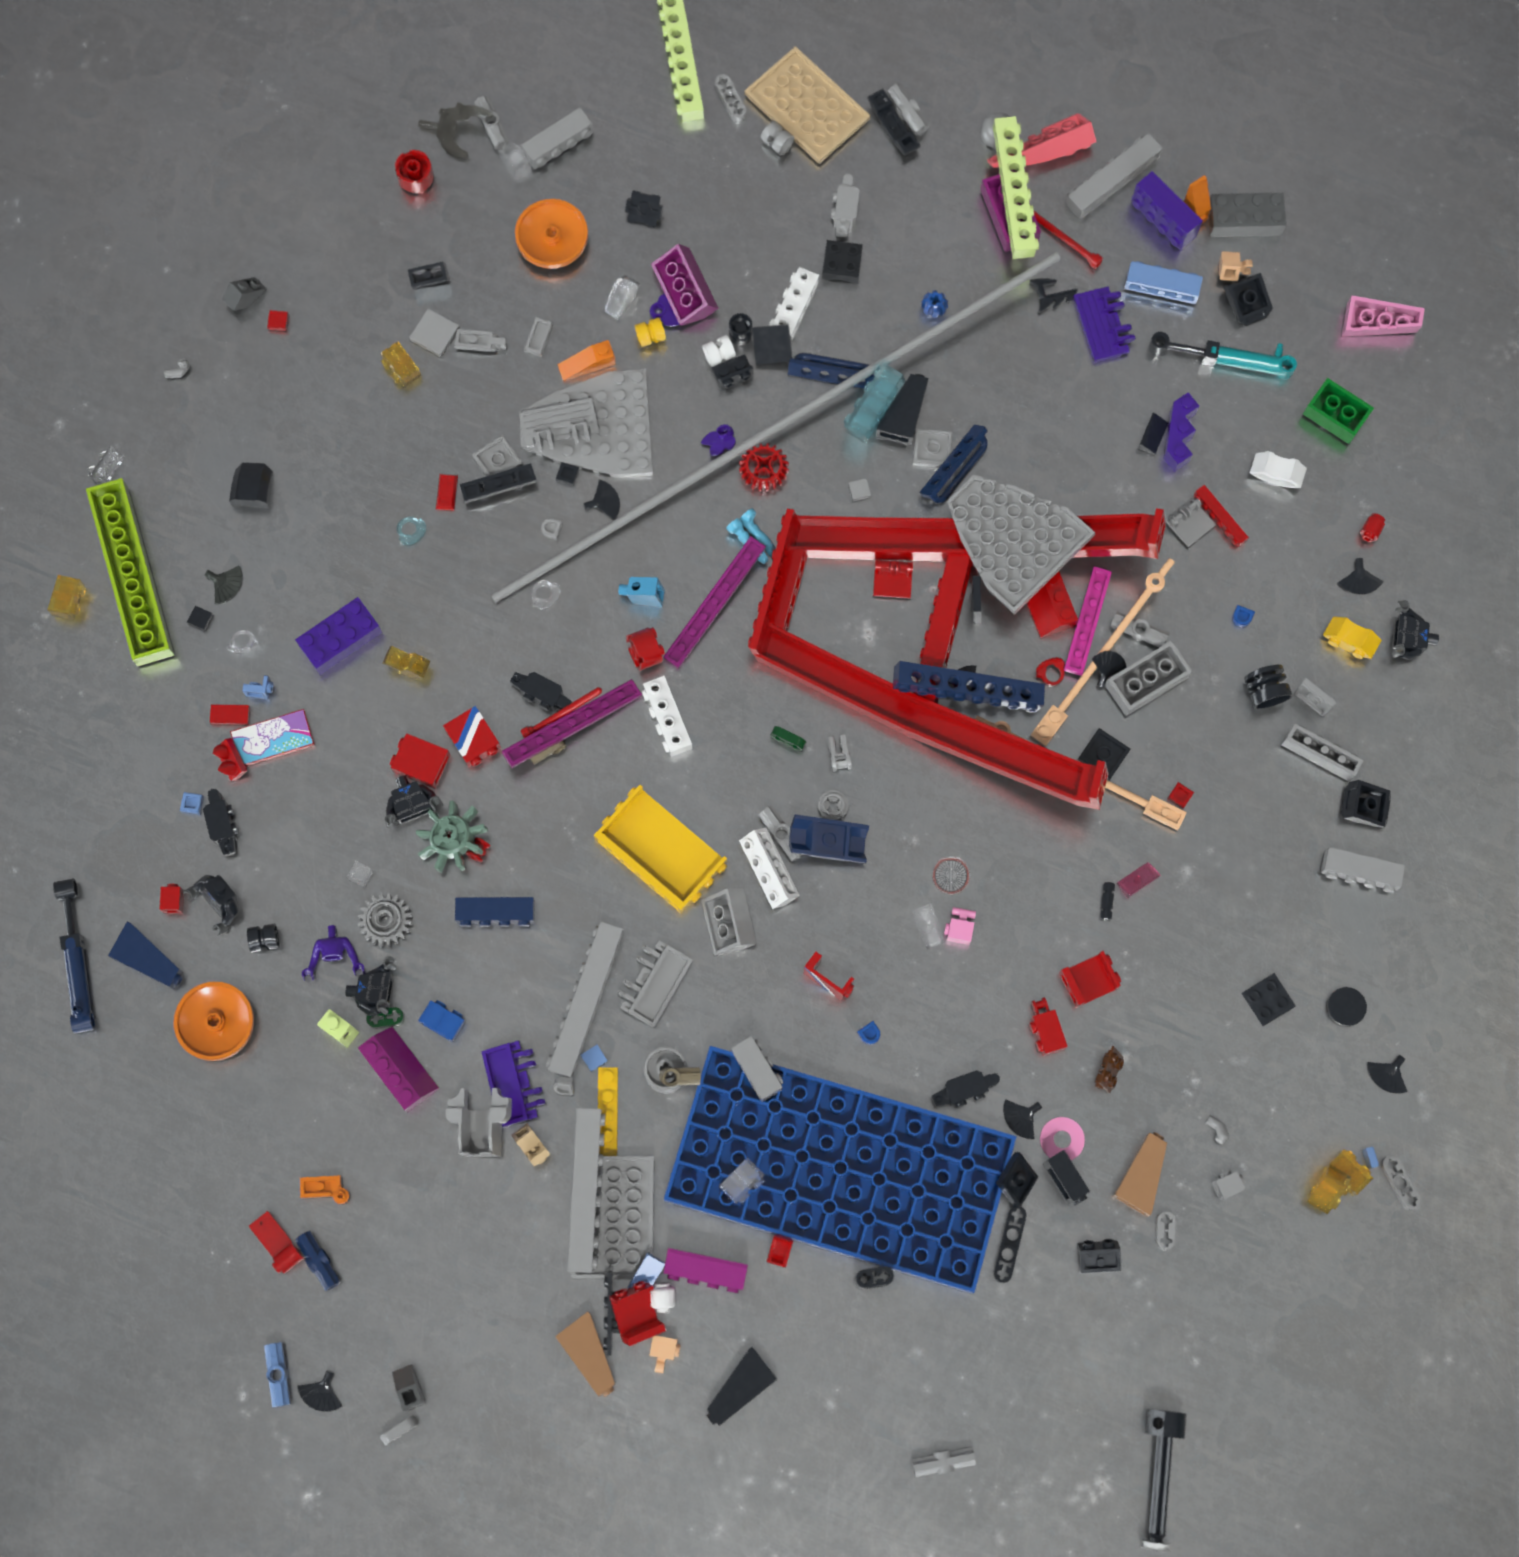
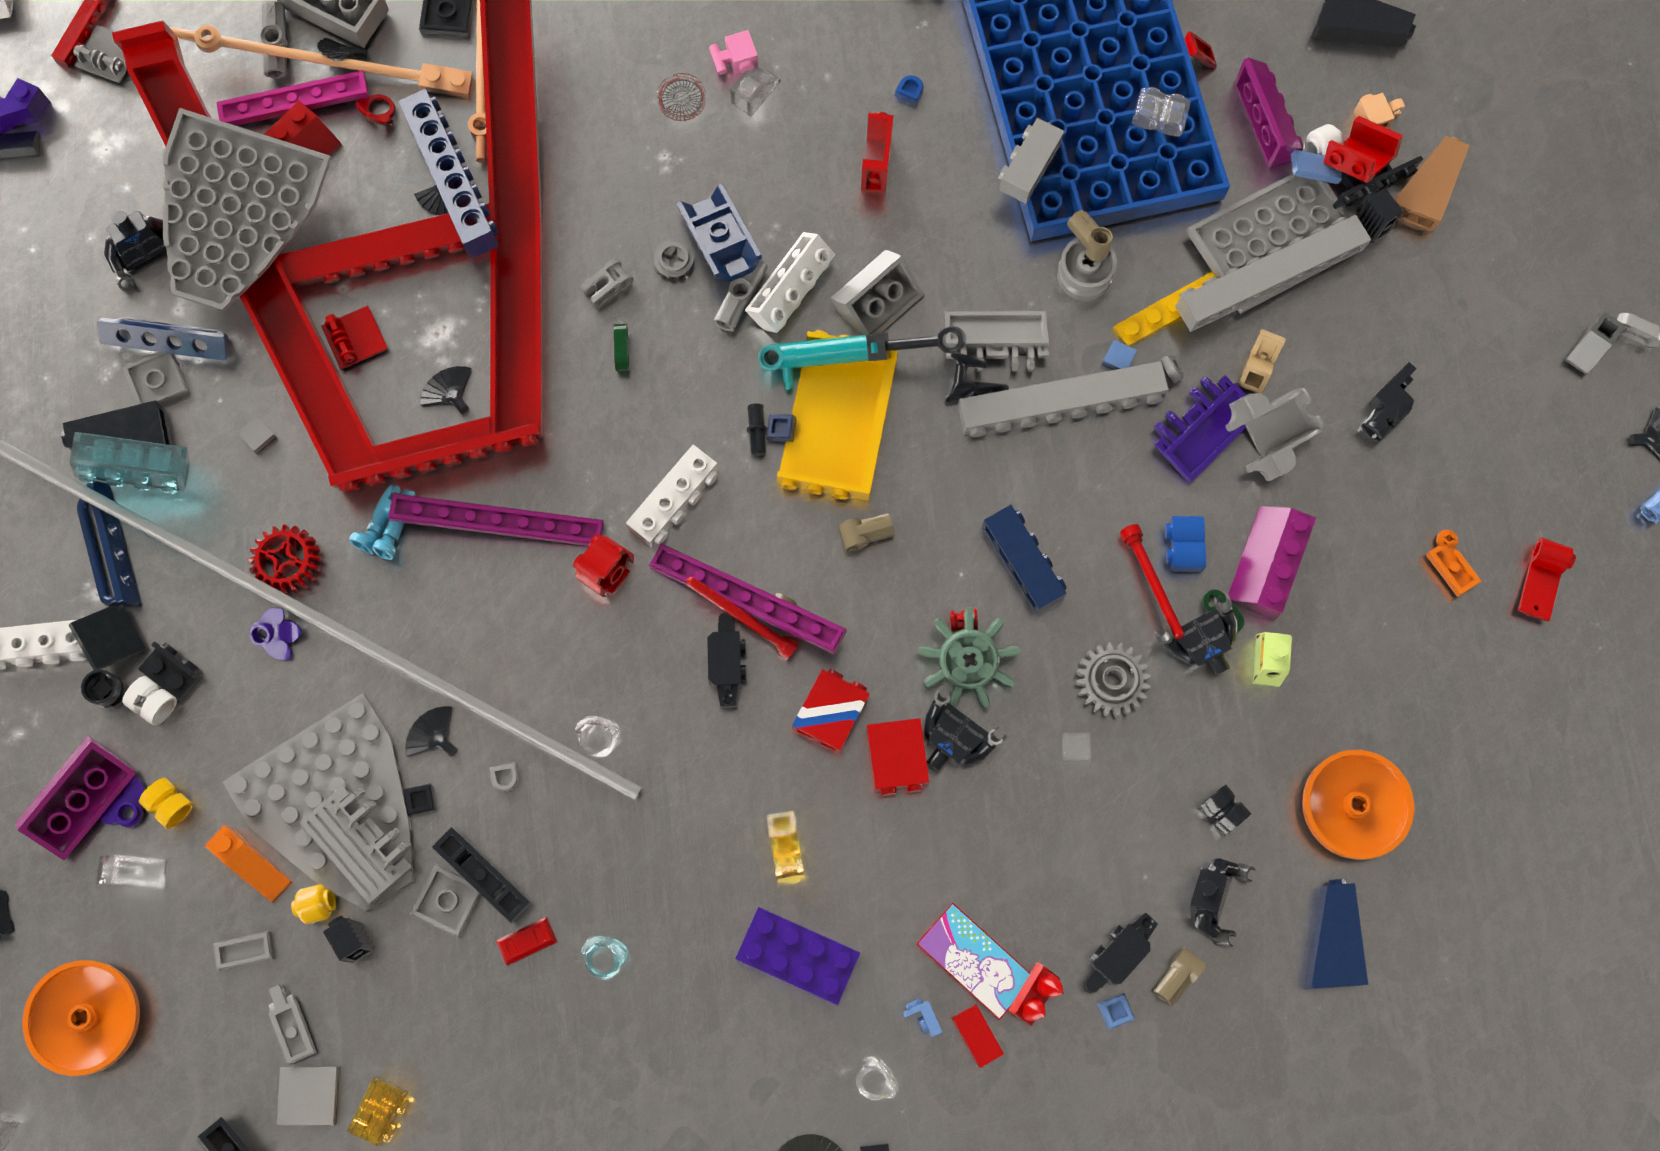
camera: 120 degrees left, 0 degrees up
dark blue piece [53,878,95,1034] -> none
red brick [159,884,184,913] -> none
dark blue piece [295,1230,341,1292] -> none
dark purple piece [302,925,366,981] -> none
dark azure torso [618,577,665,607] -> none
black tile [972,575,981,623] -> none
none -> black torso [104,211,166,291]
none -> yellow head [291,884,336,924]
none -> black brick [323,916,375,963]
none -> black hand [420,366,472,413]
none -> black axle [747,403,767,456]
none -> teal piece [758,326,966,389]
none -> dark blue tile [766,414,796,442]
none -> dark tan piece [839,513,895,551]
none -> black piece [945,352,1009,402]
none -> red piece [1120,524,1184,639]
none -> dark tan piece [1153,947,1207,1006]
none -> black brick [1356,188,1404,243]
none -> black plate [1361,362,1417,443]

